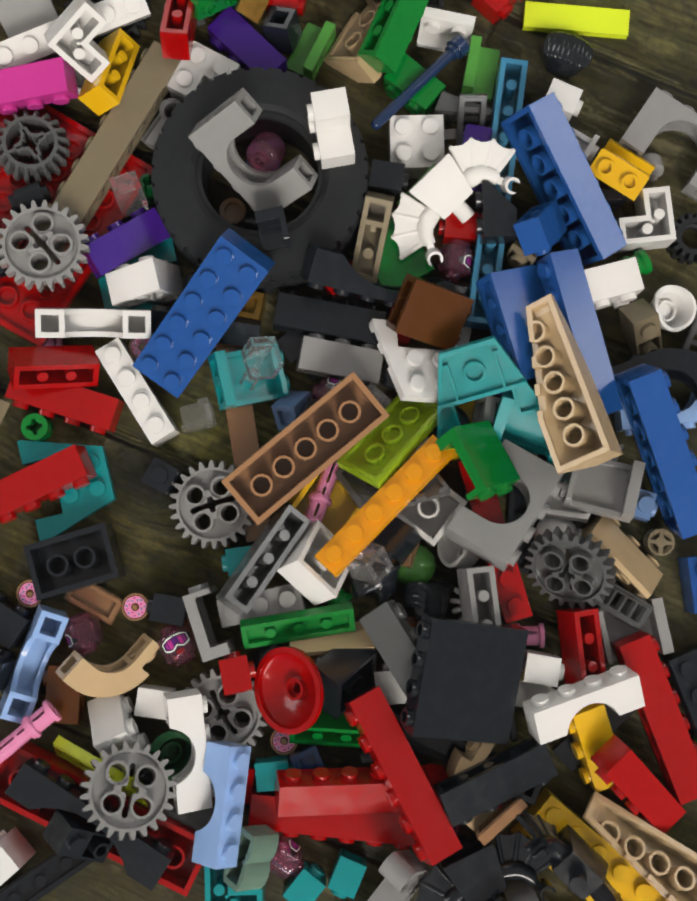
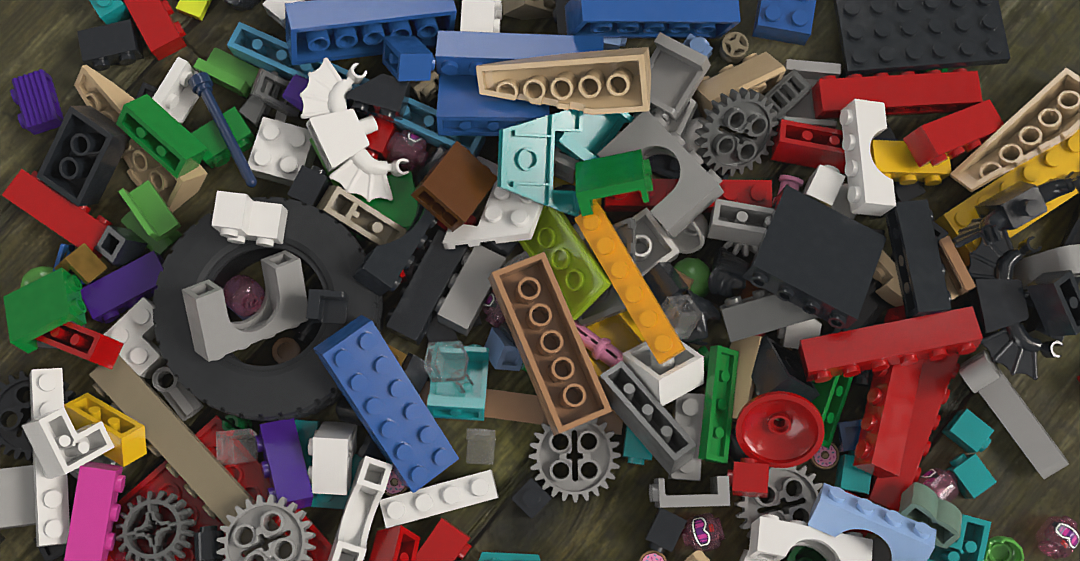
camera: 70 degrees left, 5 degrees down
none -> bright green panel [118,180,181,242]

